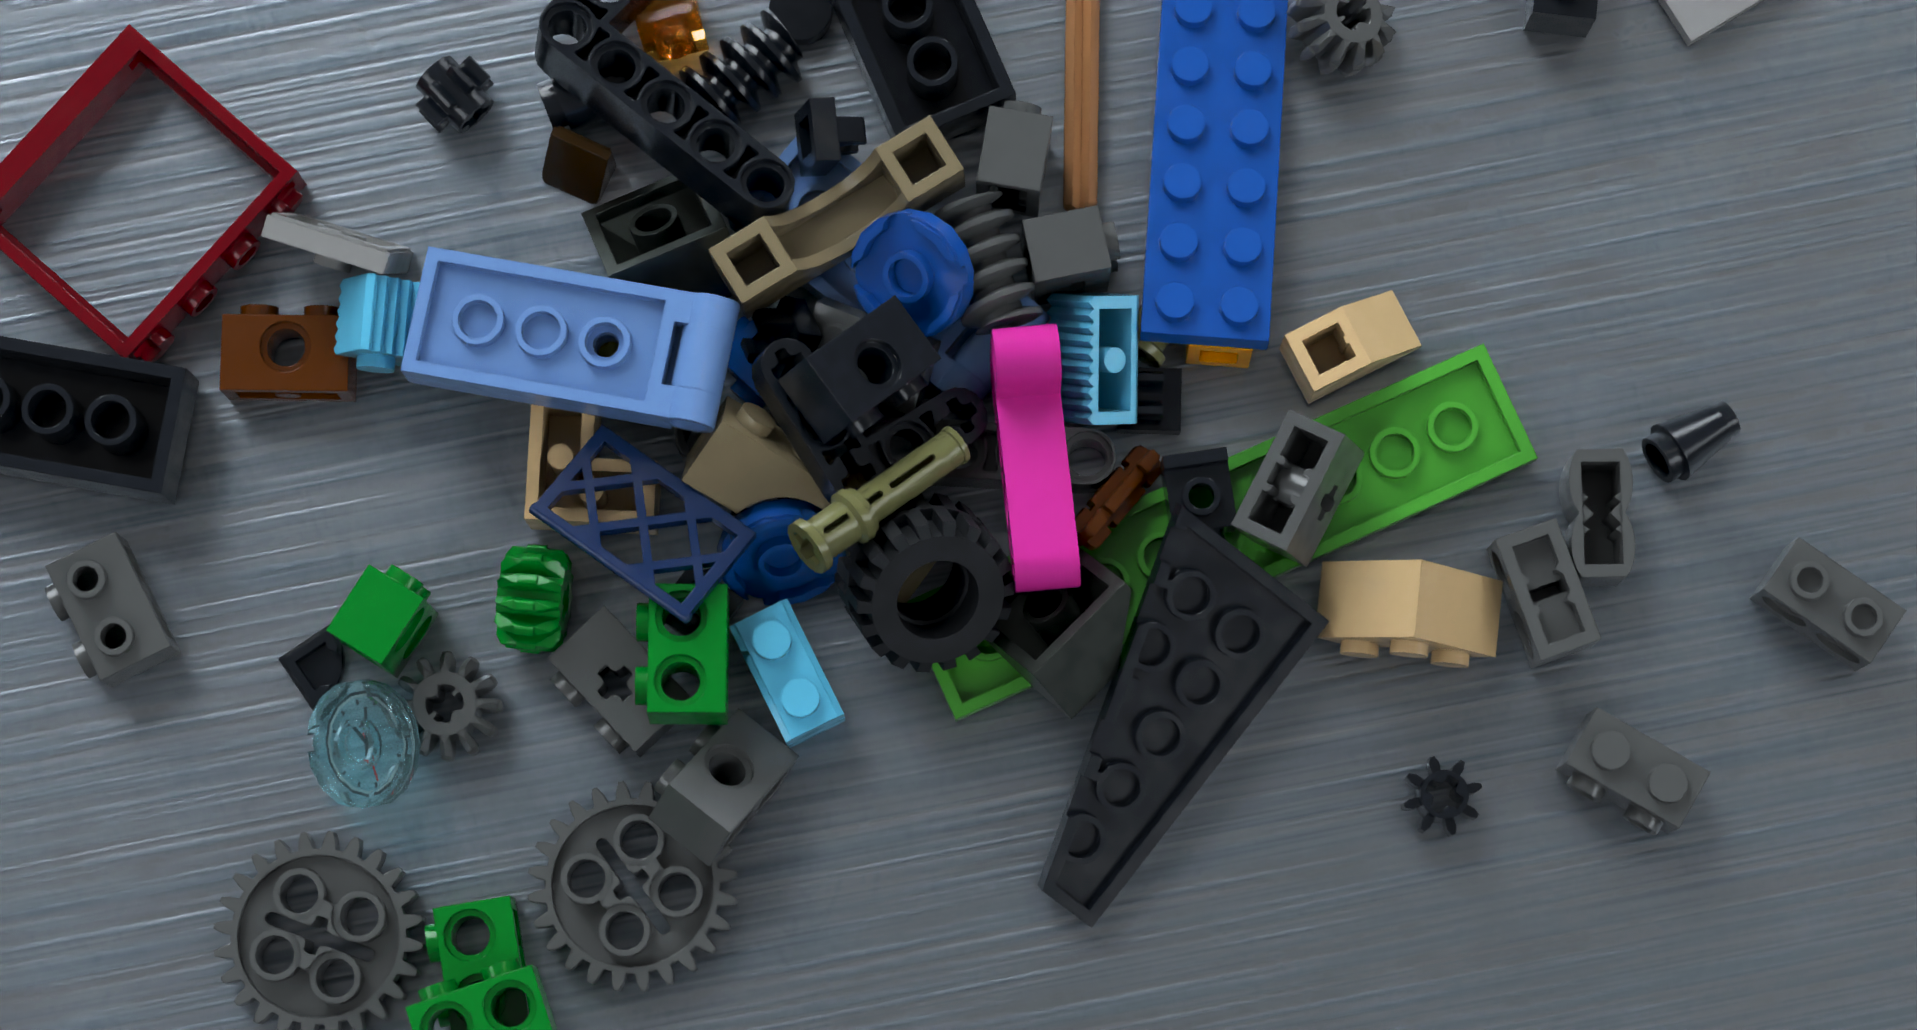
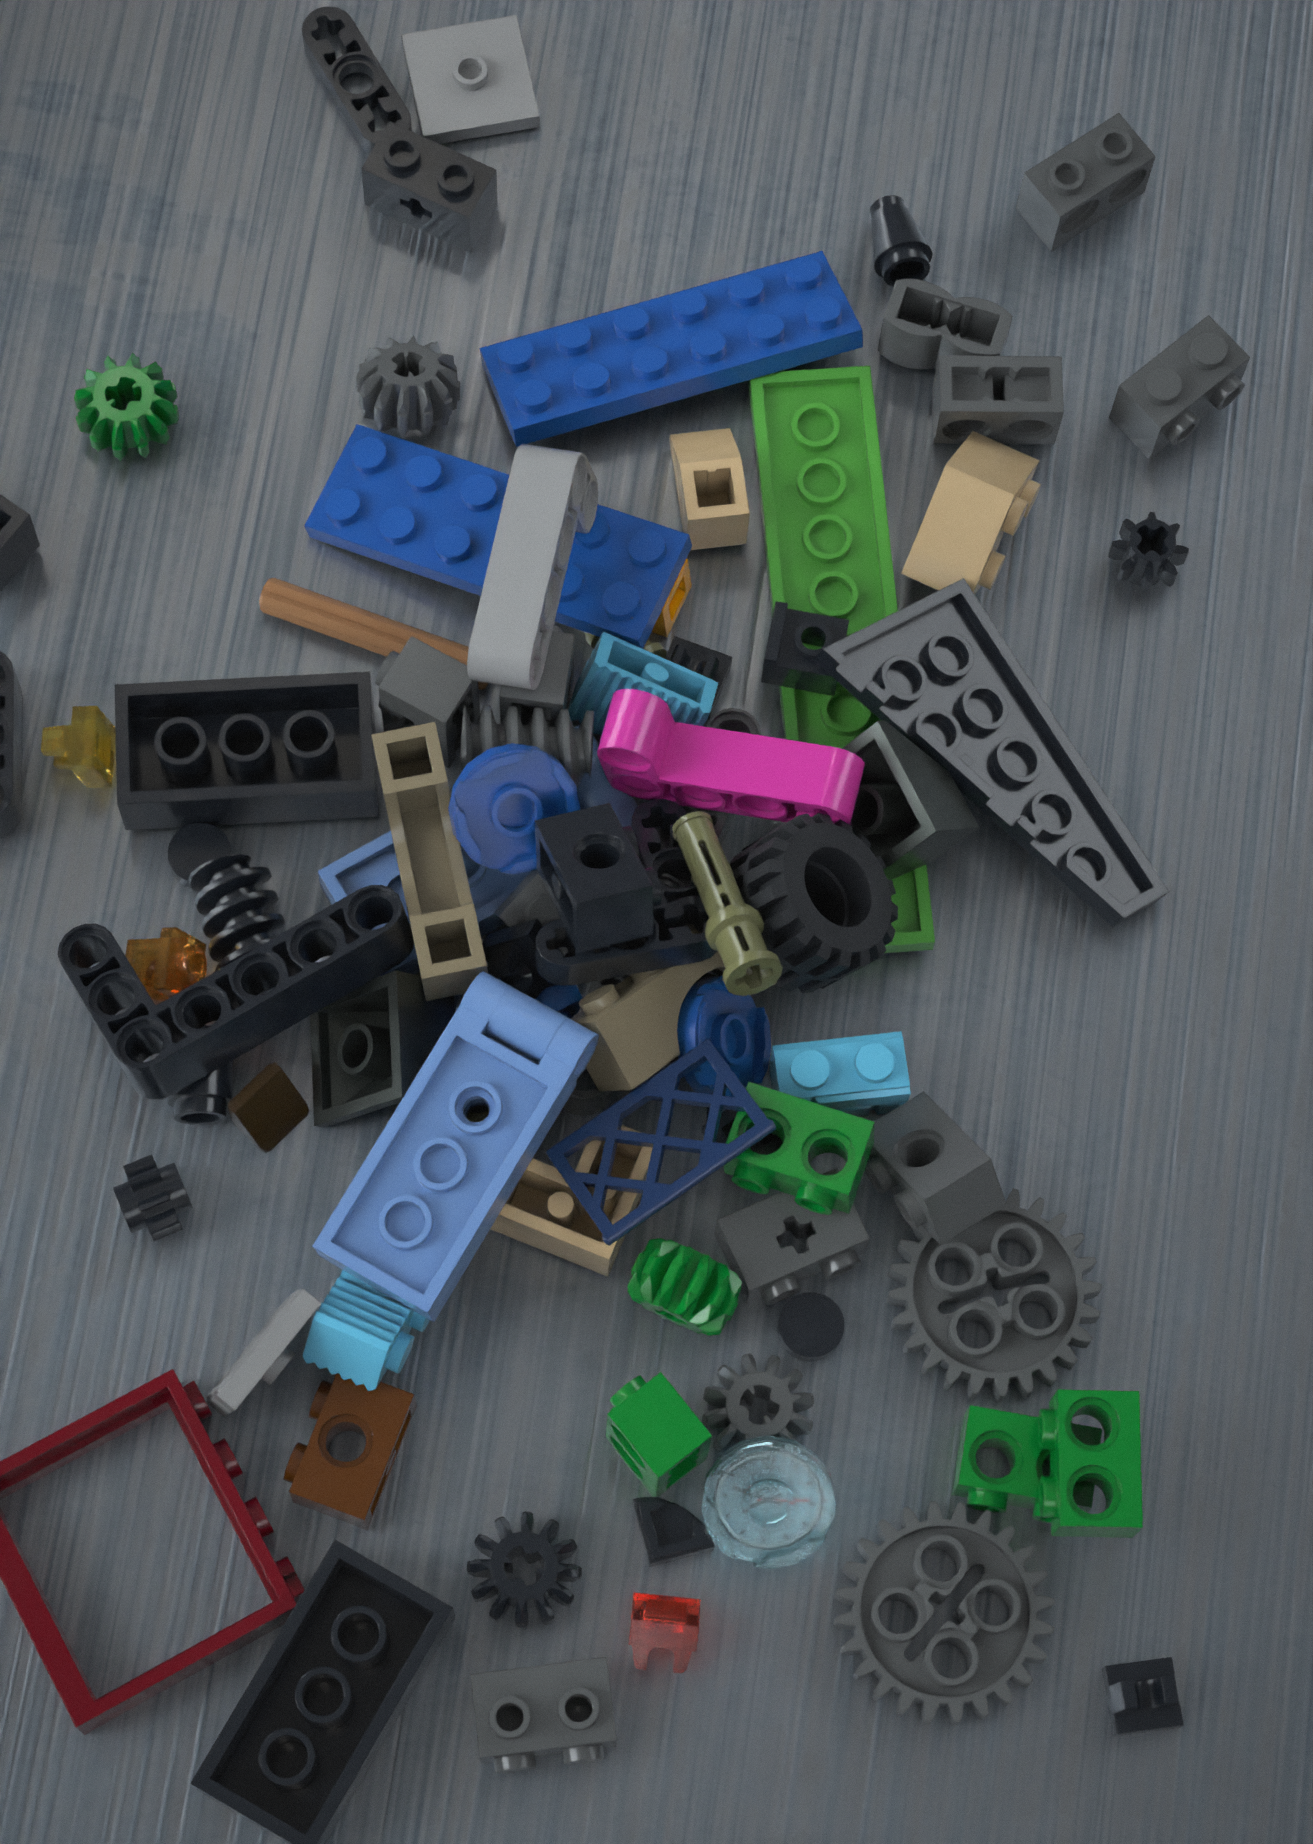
camera: 75 degrees left, 10 degrees down
black tile [794,97,867,177] -> none
reddish brown axle [1075,445,1161,551] -> none
dark grey brick [1231,409,1365,567] -> none
none -> light grey beam [467,444,598,690]
none -> black gear [467,1511,582,1630]
none -> blue plate [479,251,863,447]
none -> clear red tile [629,1592,701,1673]
none -> black tile [777,1292,844,1362]

